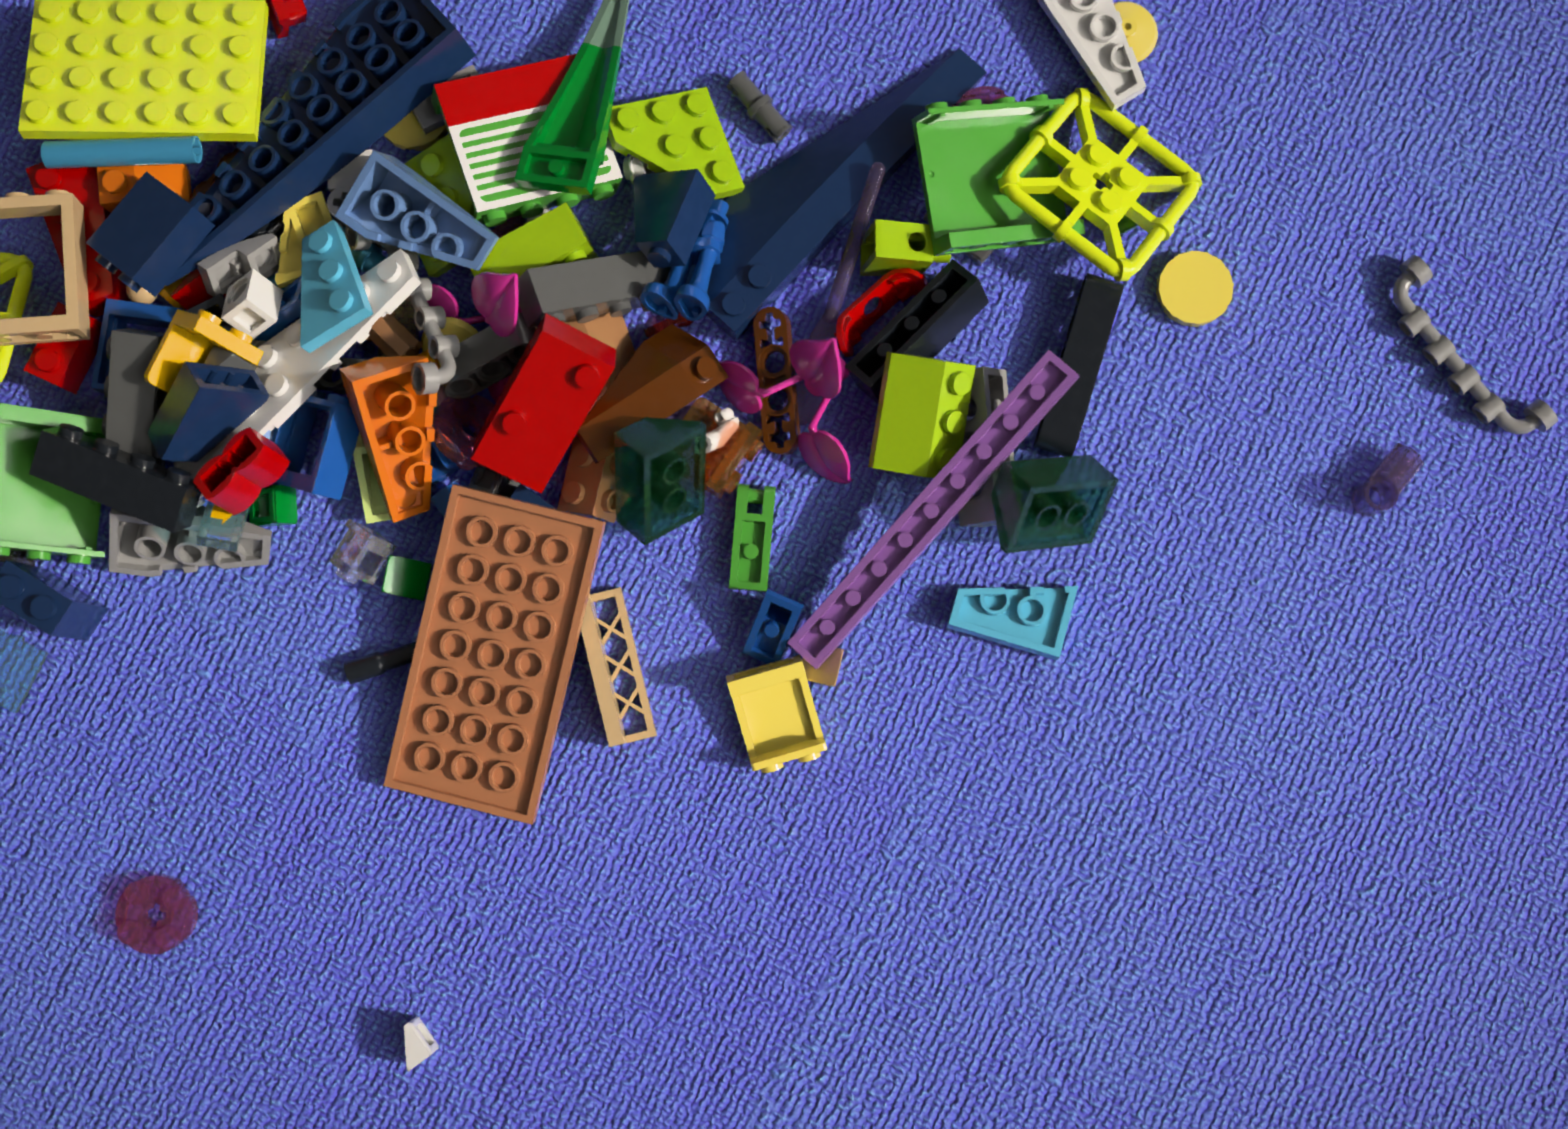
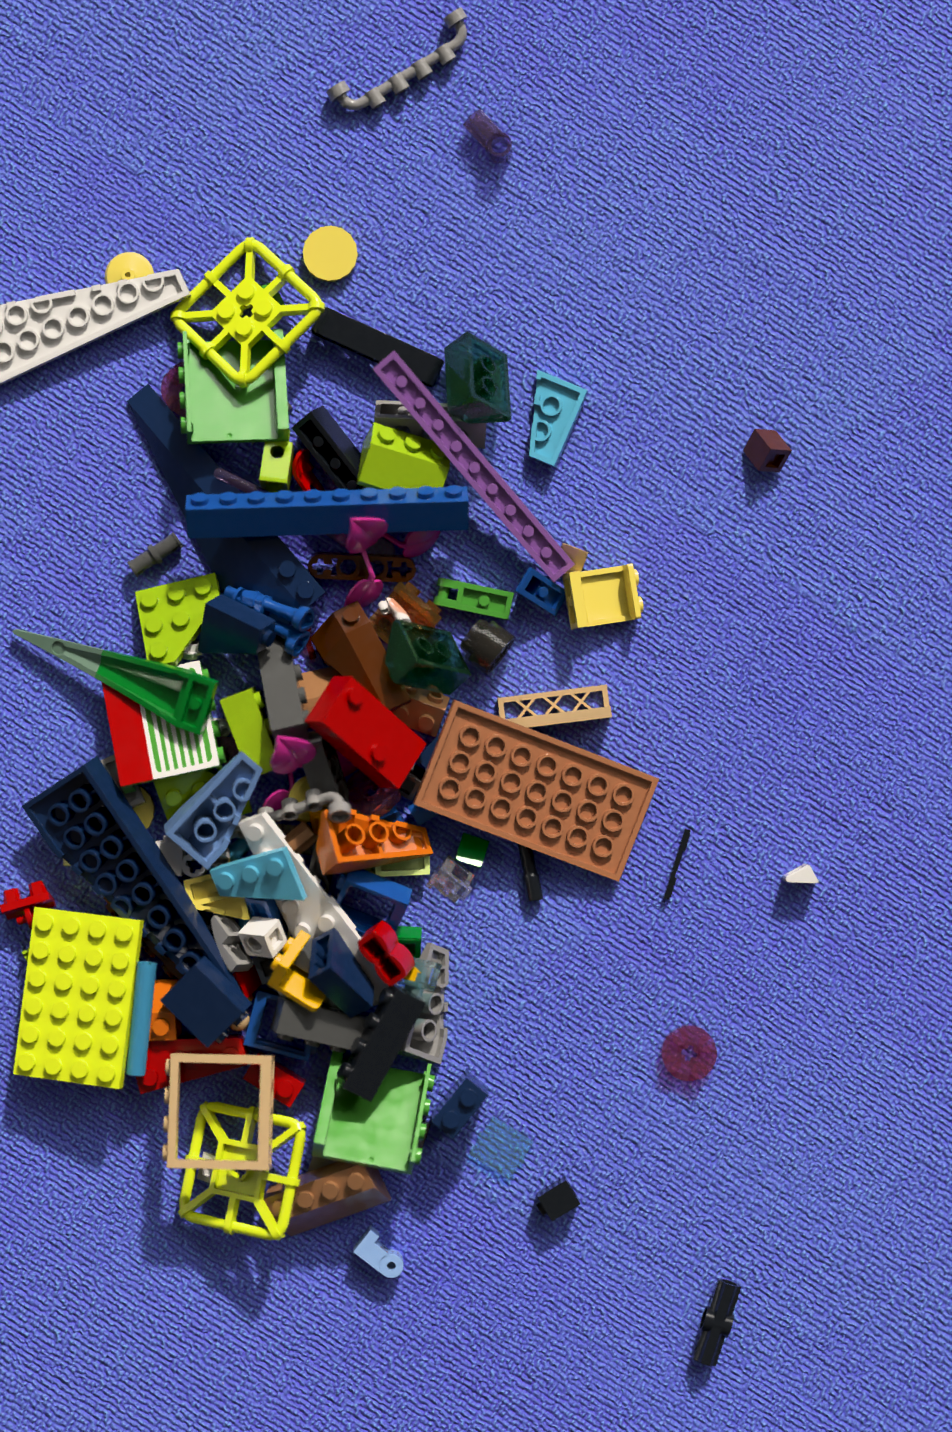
camera: 80 degrees left, 5 degrees up
none -> blue brick [185,485,469,539]
none -> clear smoke piece [460,619,516,675]
none -> black piece [663,828,691,900]
none -> panel [743,429,792,473]

